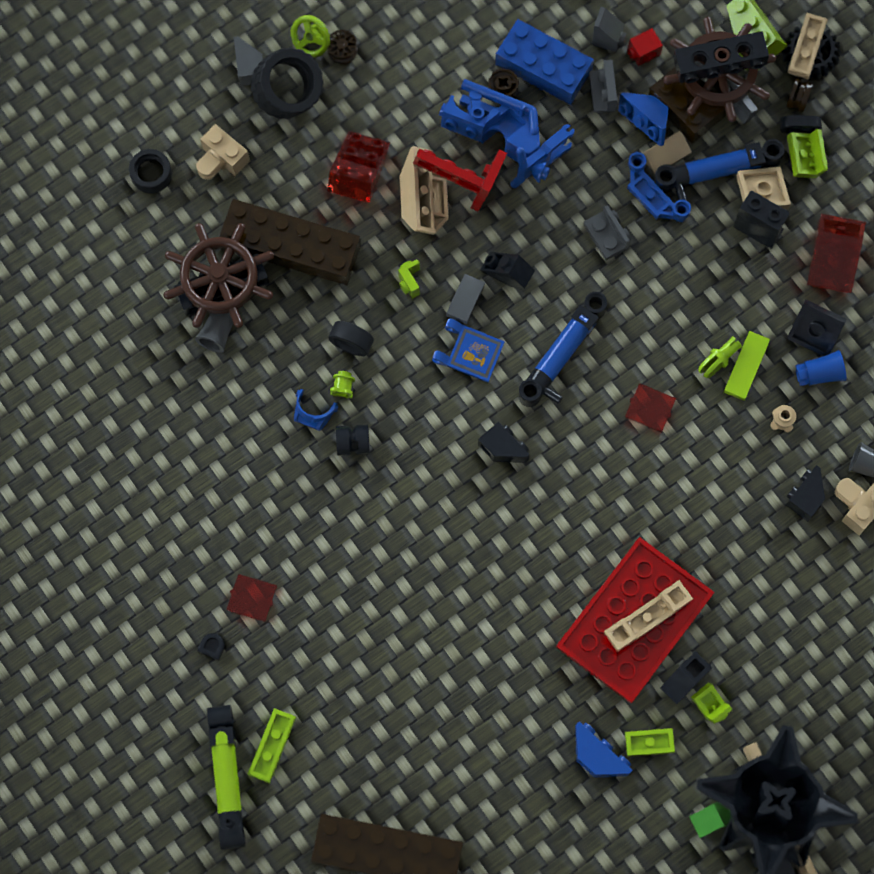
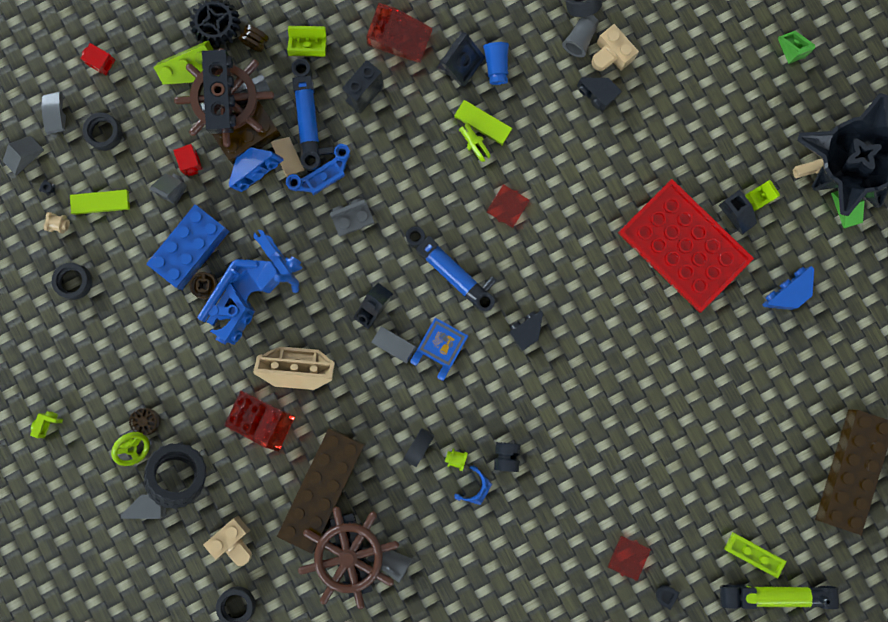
camera: 85 degrees left, 10 degrees up
lime bracket [398,259,420,299] -> none
red piece [413,148,507,212] -> none
dark grey bracket [589,60,617,113] -> none
tan slope [604,580,693,652] -> none
lime plate [625,728,675,757] -> none
tan plate [736,167,791,209] -> none
tan brick [770,405,796,433] -> none
black beam [780,115,822,134] -> none
tan tile [787,13,828,79] -> none

